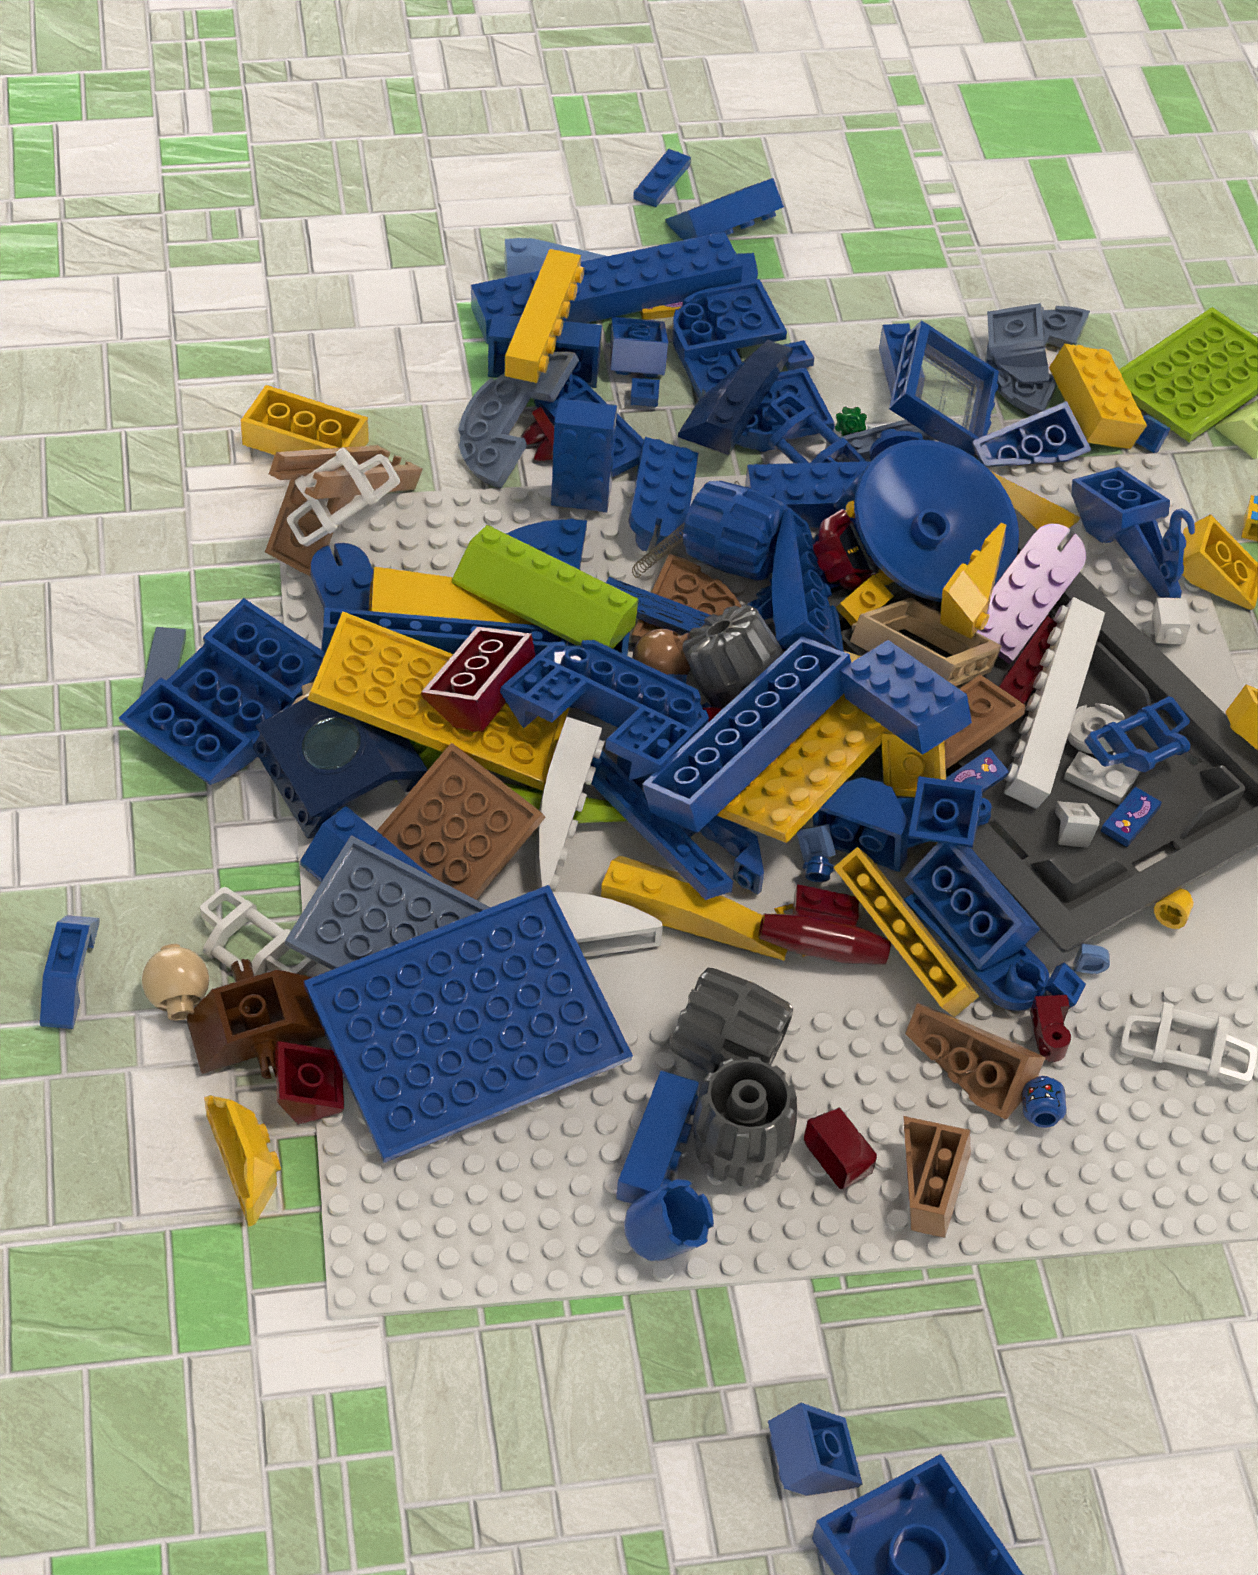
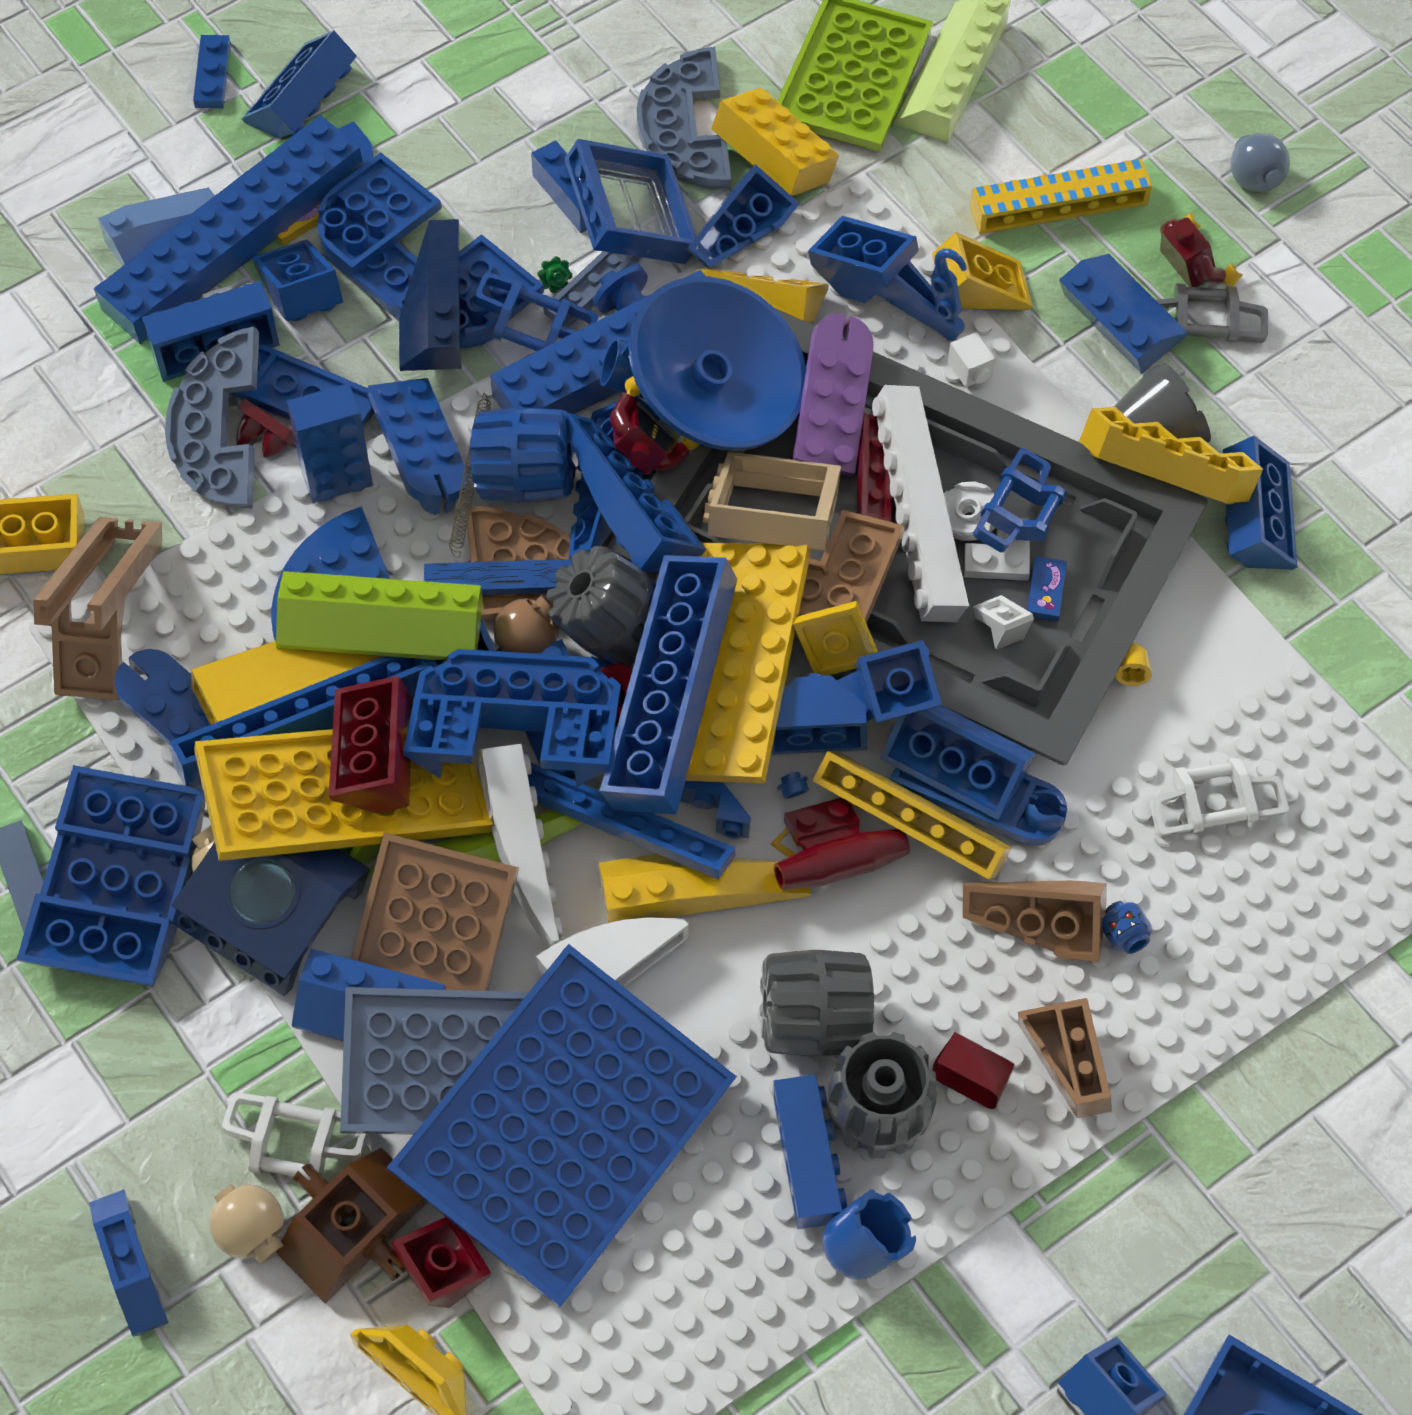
camera: 25 degrees left, 10 degrees up
white bar [287,447,400,546] -> none
yellow brick [505,249,584,383] -> none
blue plate [630,378,660,407] -> none
blue plate [784,340,815,371] -> none
medium blue plate [797,824,836,861] -> none
yellow plate [836,575,894,626] -> none
blue brick [839,640,972,755] -> none
yellow wedge [940,523,1006,639] -> none
blue tile [946,749,1009,793] -> none
sand blue piece [987,303,1049,384] -> none
dark red leg [1030,995,1071,1062] -> none
blue plate [1045,962,1086,1009] -> none
medium blue tile [1073,943,1110,974] -> none
blue tile [1136,415,1171,453] -> none

